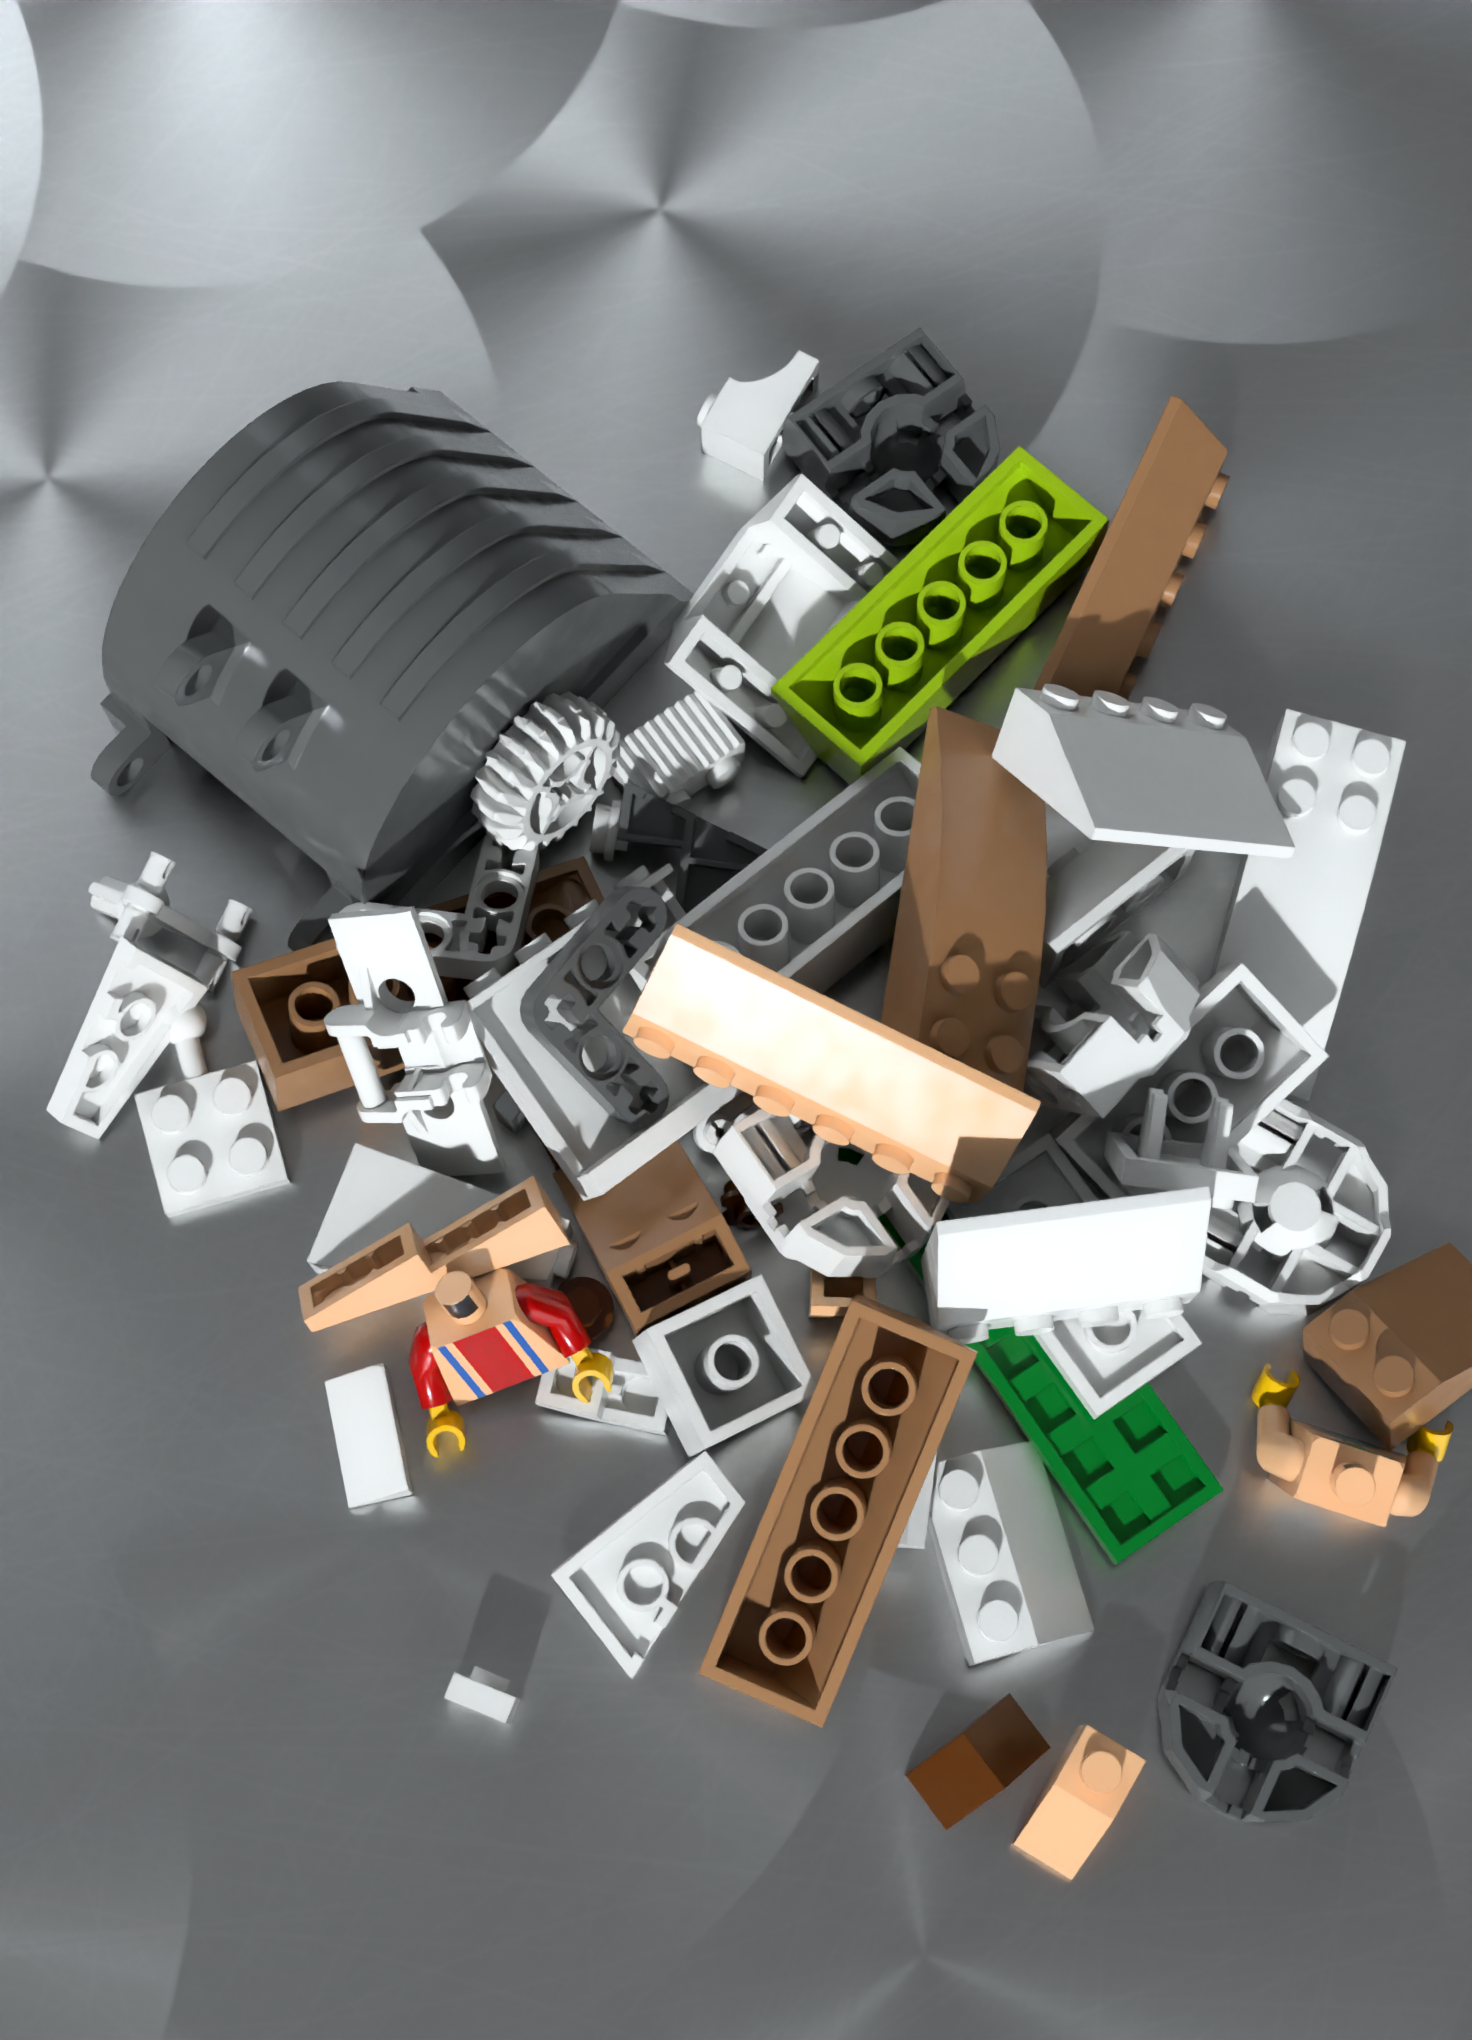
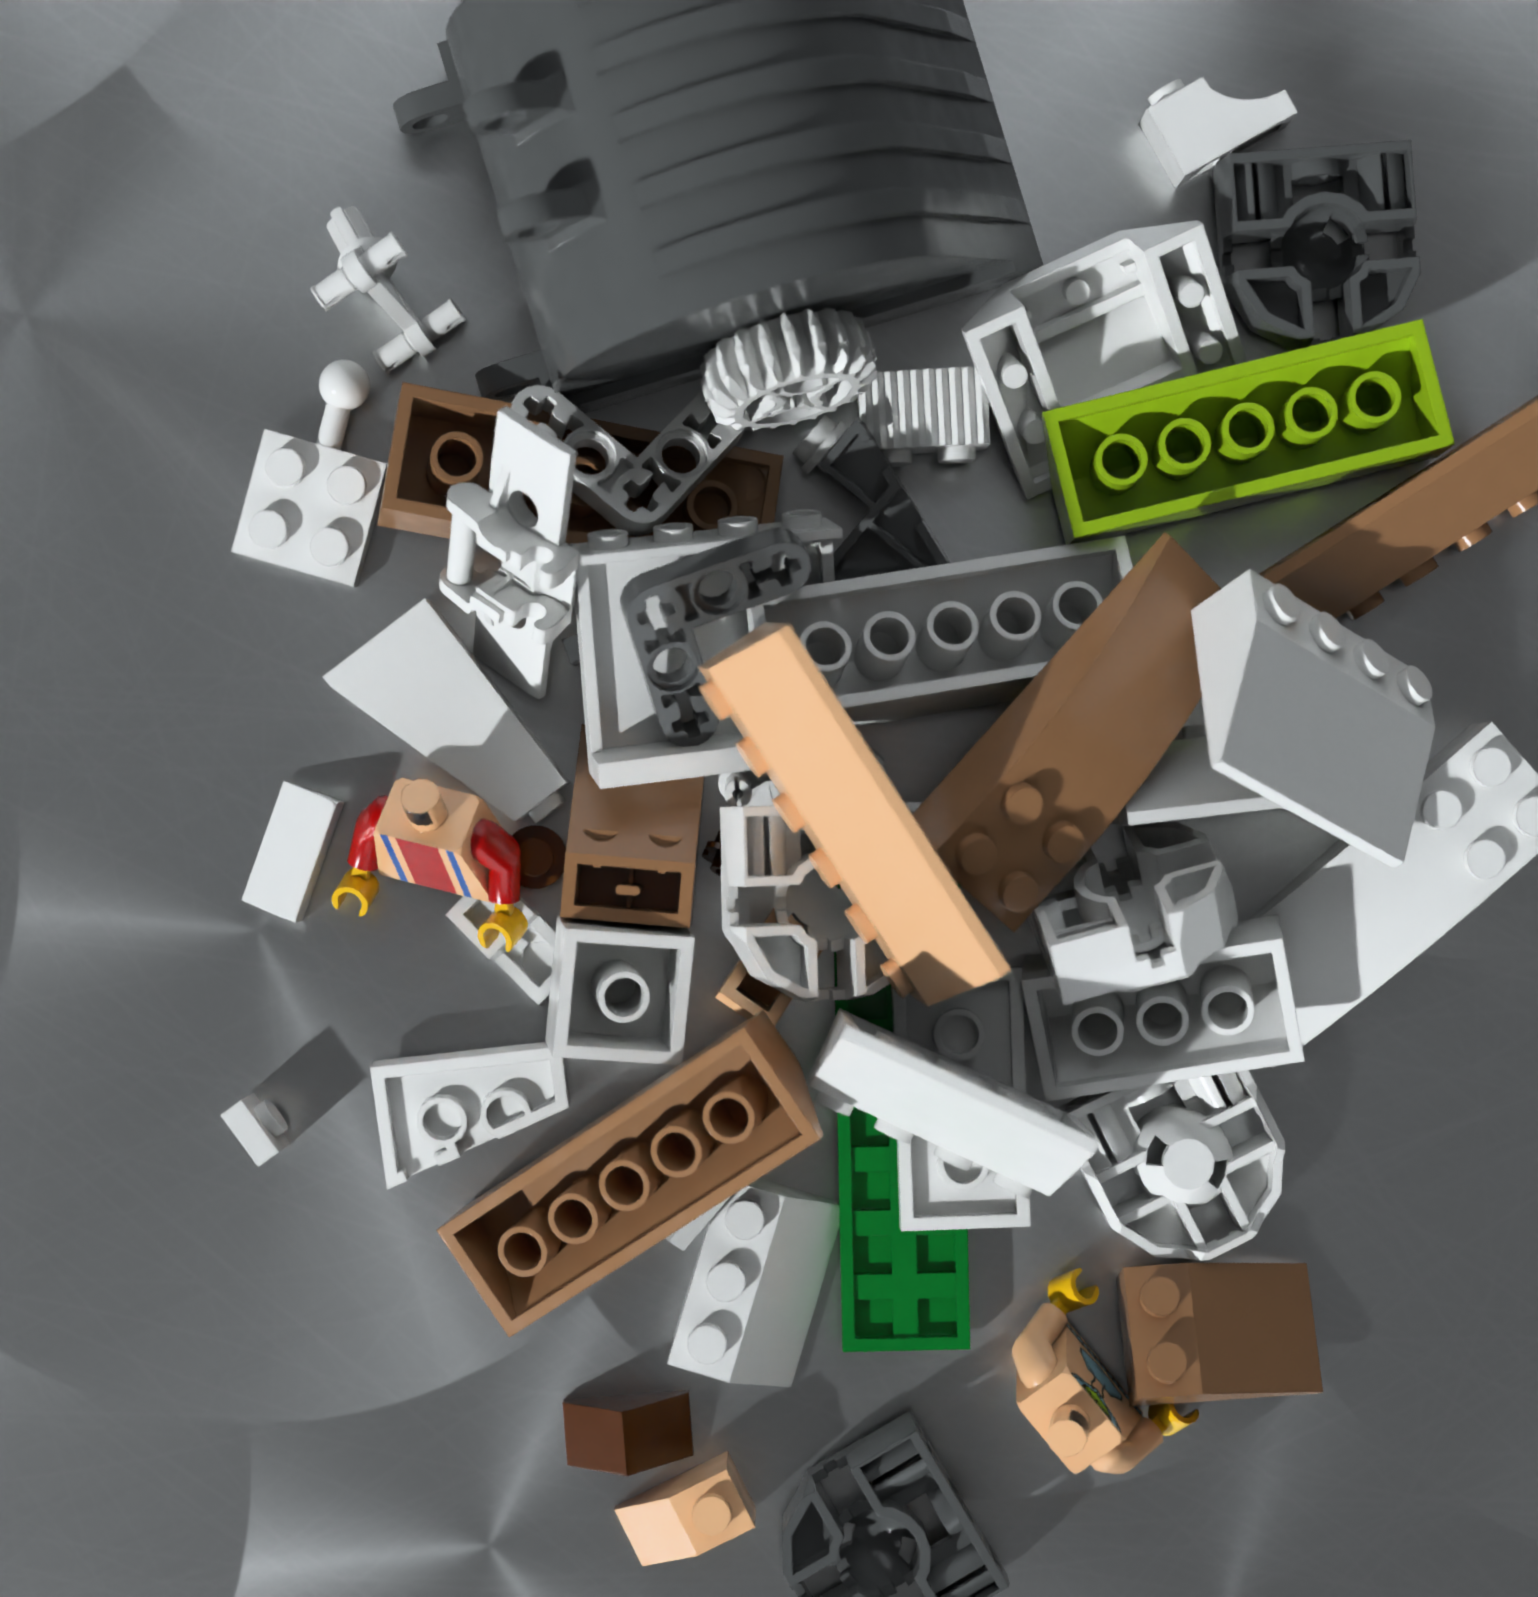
camera: 30 degrees right, 15 degrees up
white wing [46,935,209,1140] -> none
light nougat slope [298,1175,570,1332] -> none
white plate [1103,1088,1259,1209] -> none

